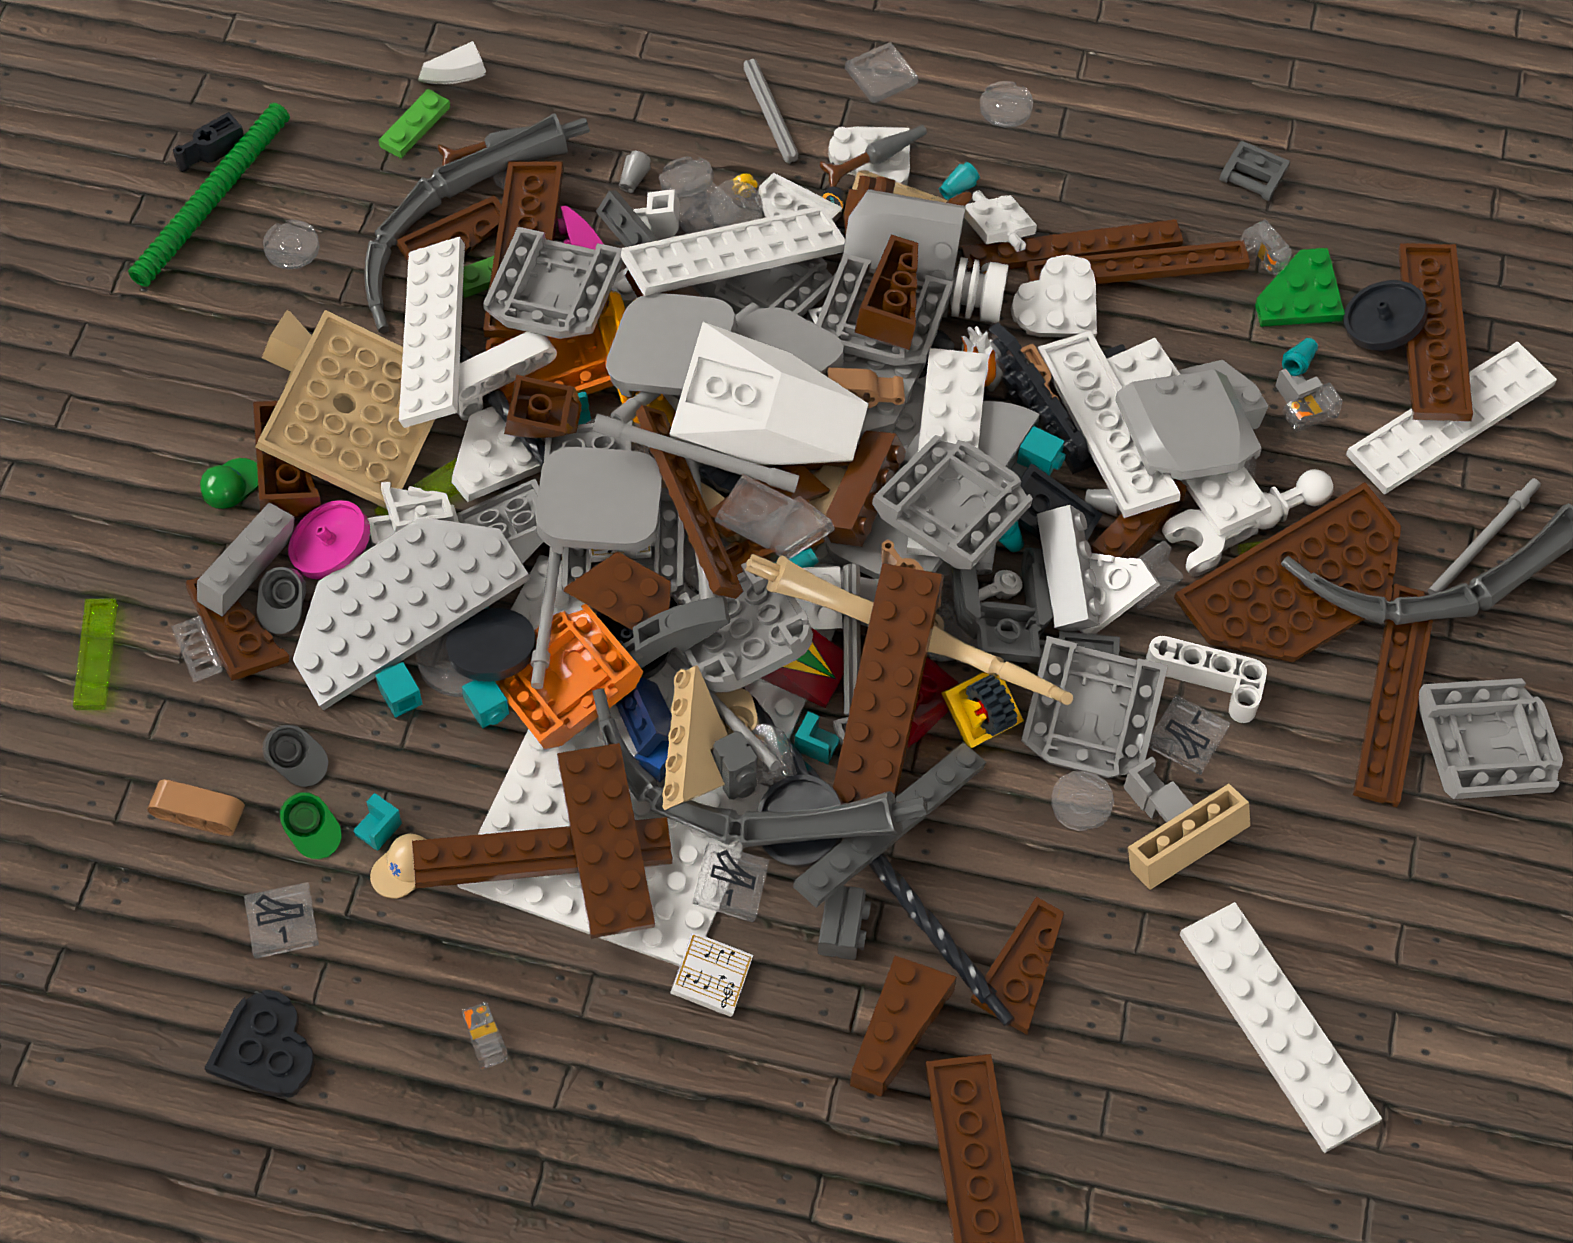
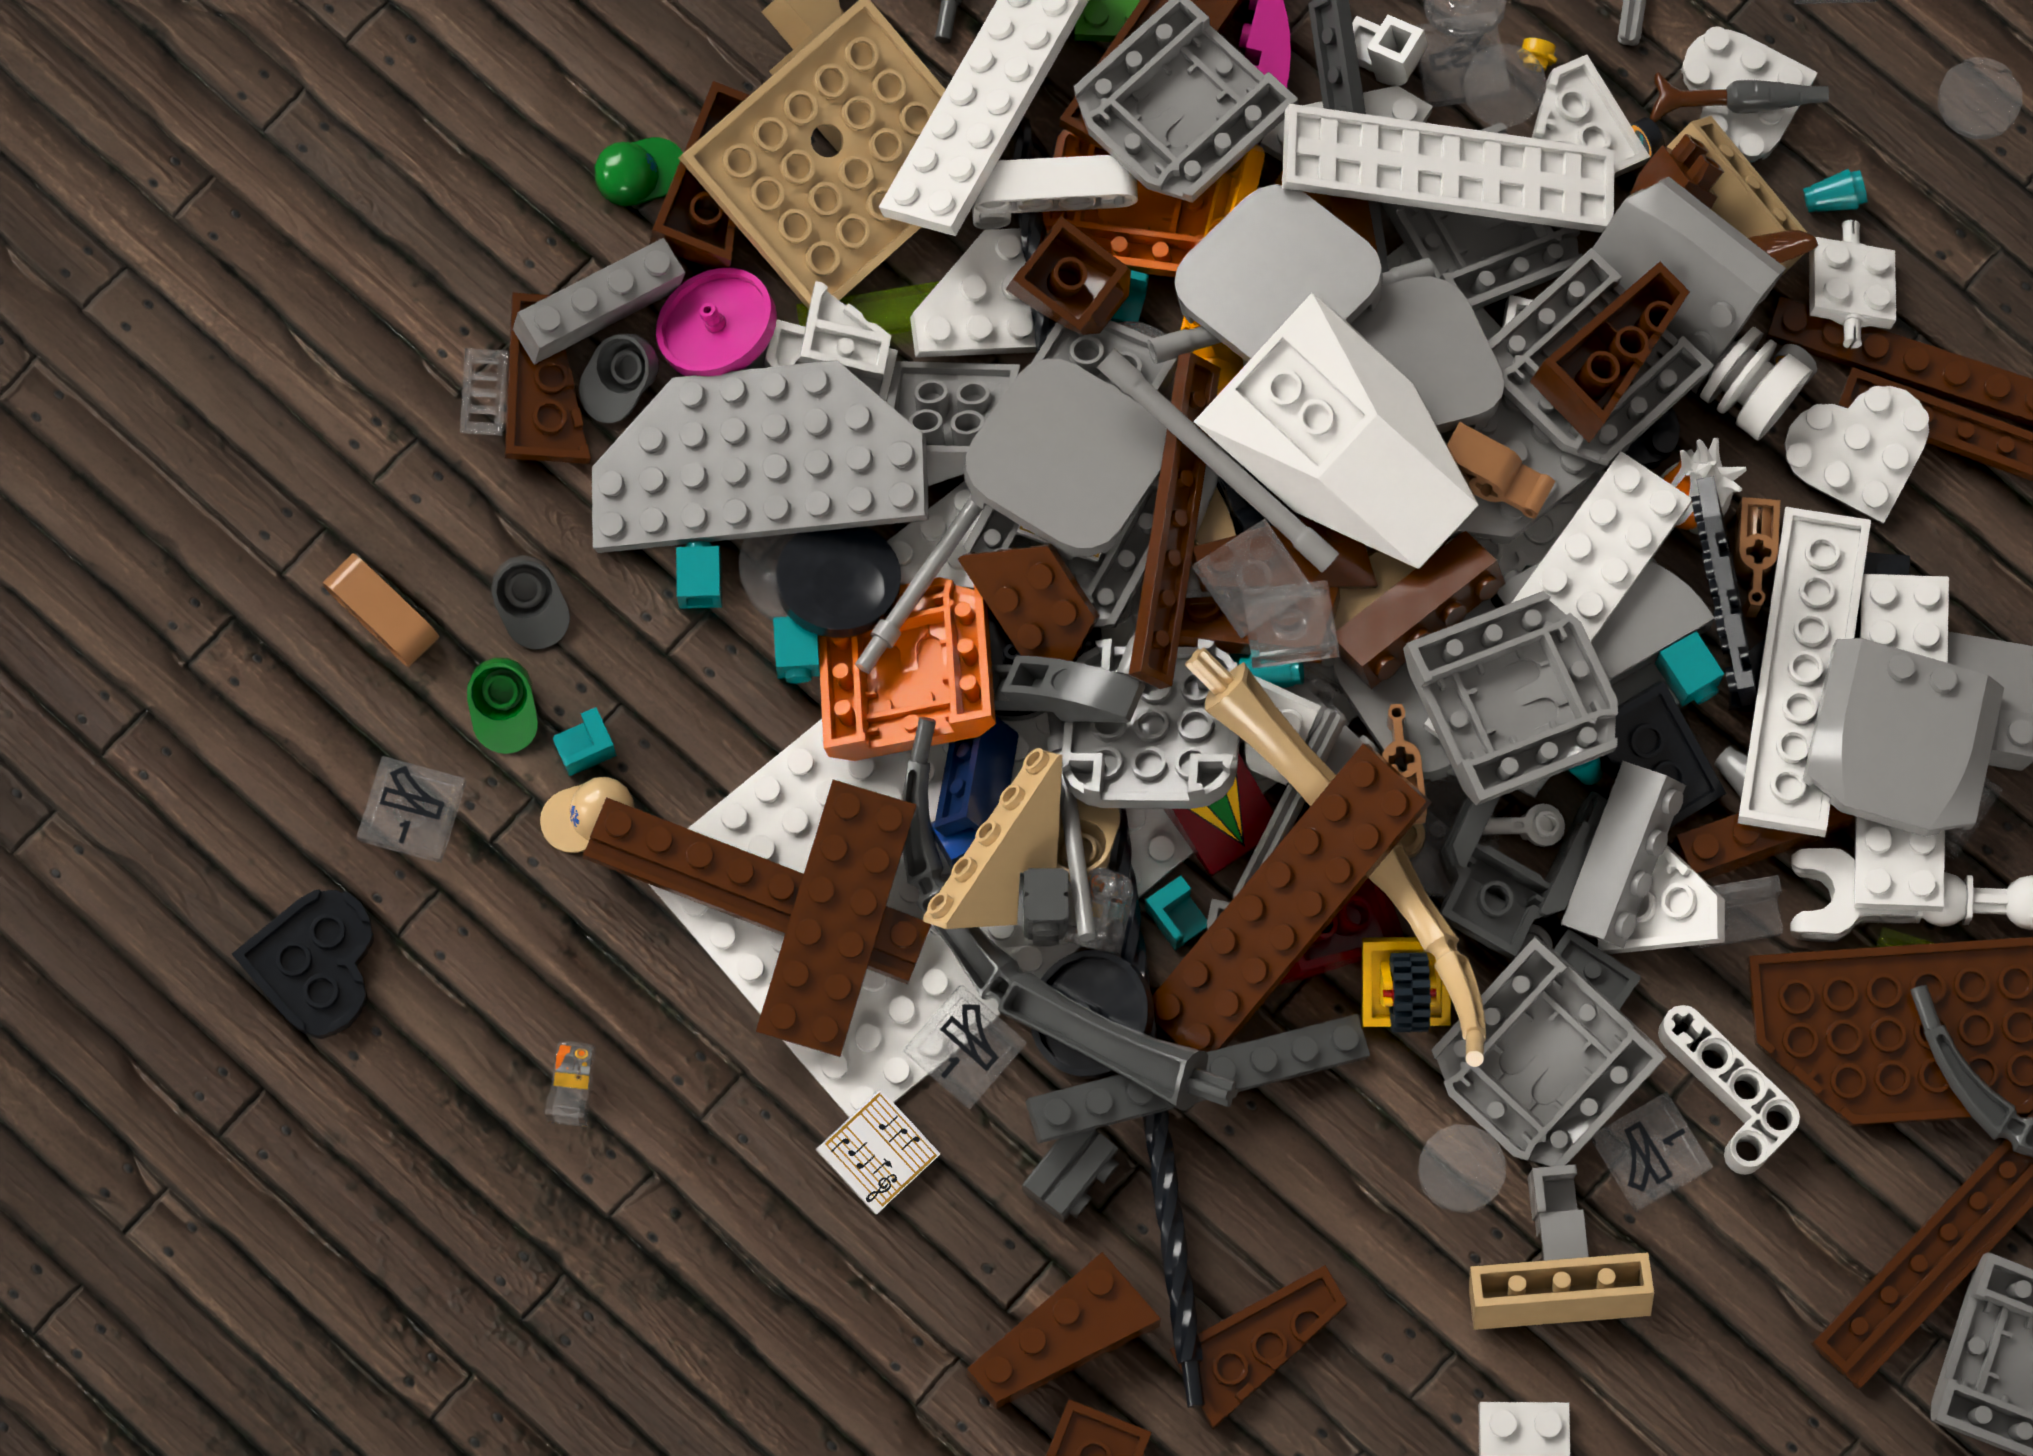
camera: 30 degrees right, 15 degrees up
clear neon green tile [73,598,118,710] -> none

